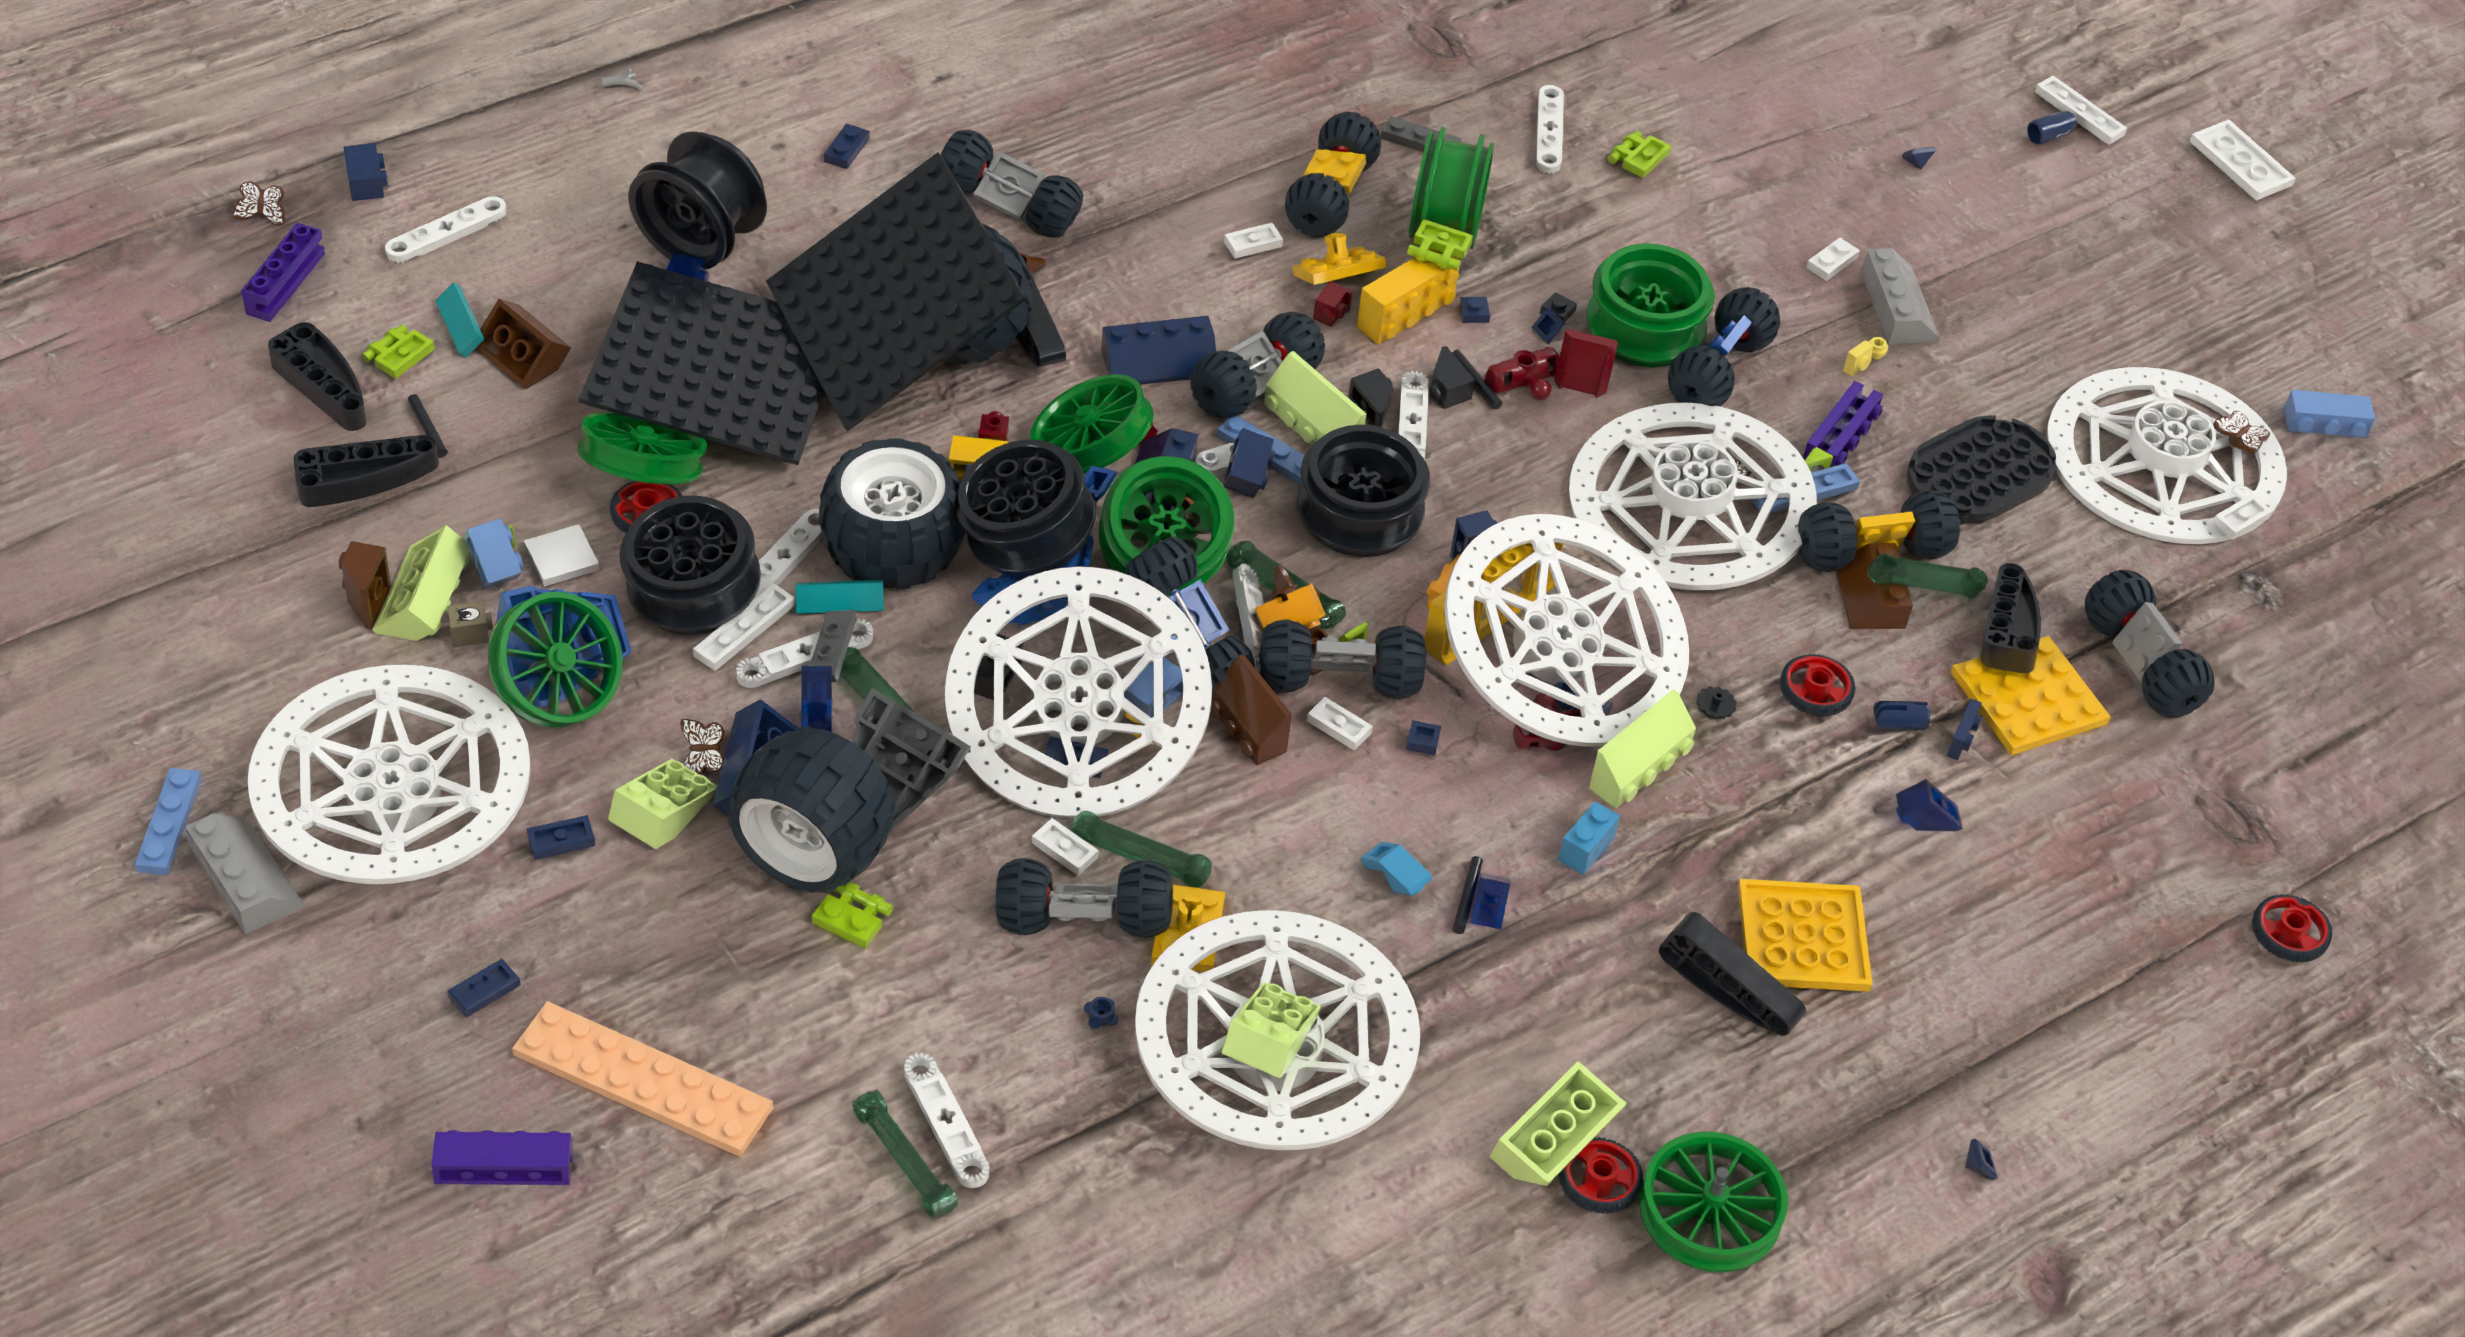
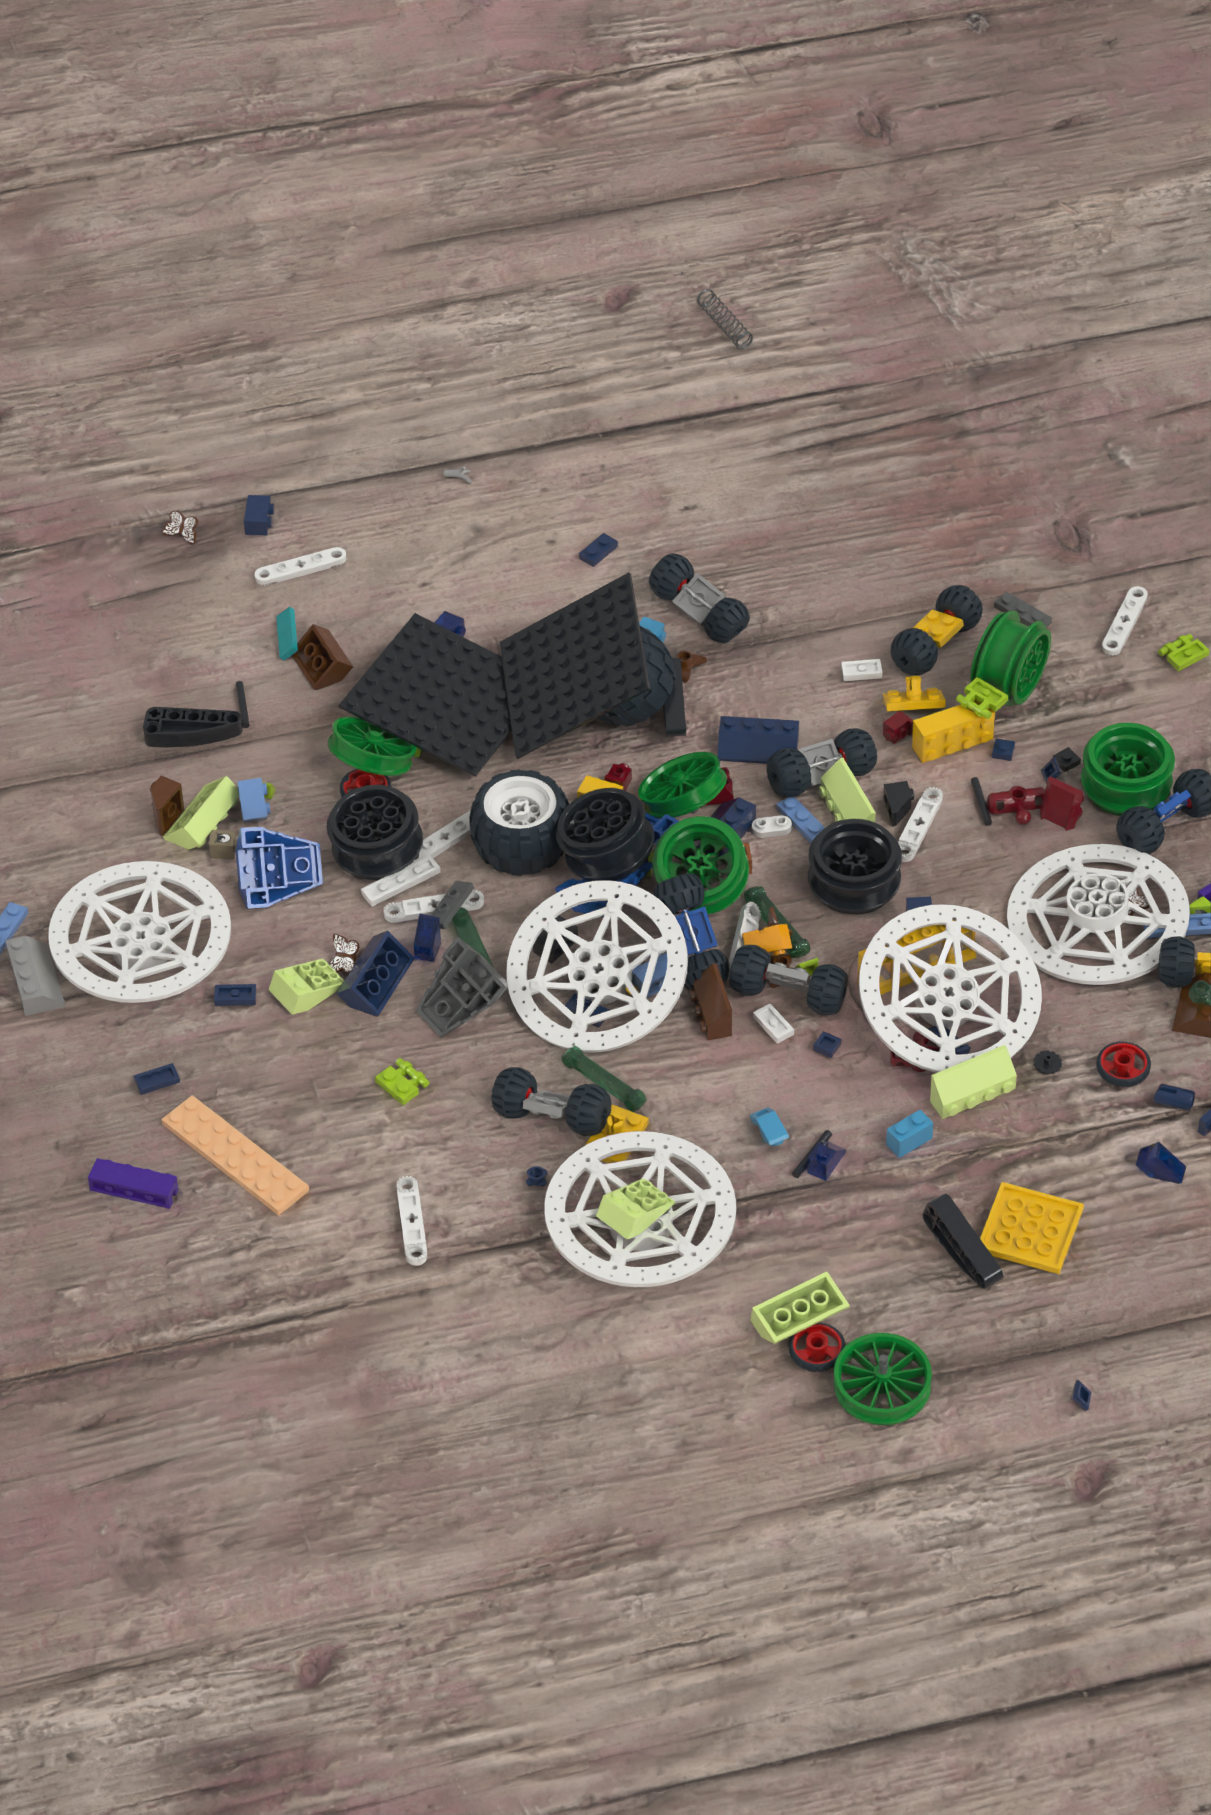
camera: 25 degrees right, 0 degrees up
dark purple brick [241,222,325,322] -> none
black beam [268,322,367,431] -> none
lime plate [361,324,435,379] -> none
green wheel [488,592,623,728] -> none
white tile [524,524,600,587] -> none
black wheel [628,131,767,270] -> none
black wheel [727,727,896,892] -> none
teal tile [795,580,884,614] -> none
clear green piece [852,1089,958,1219] -> none
white plate [1032,818,1099,876] -> none
dark blue brick [1223,428,1275,498] -> none
black slope [1430,346,1475,409] -> none

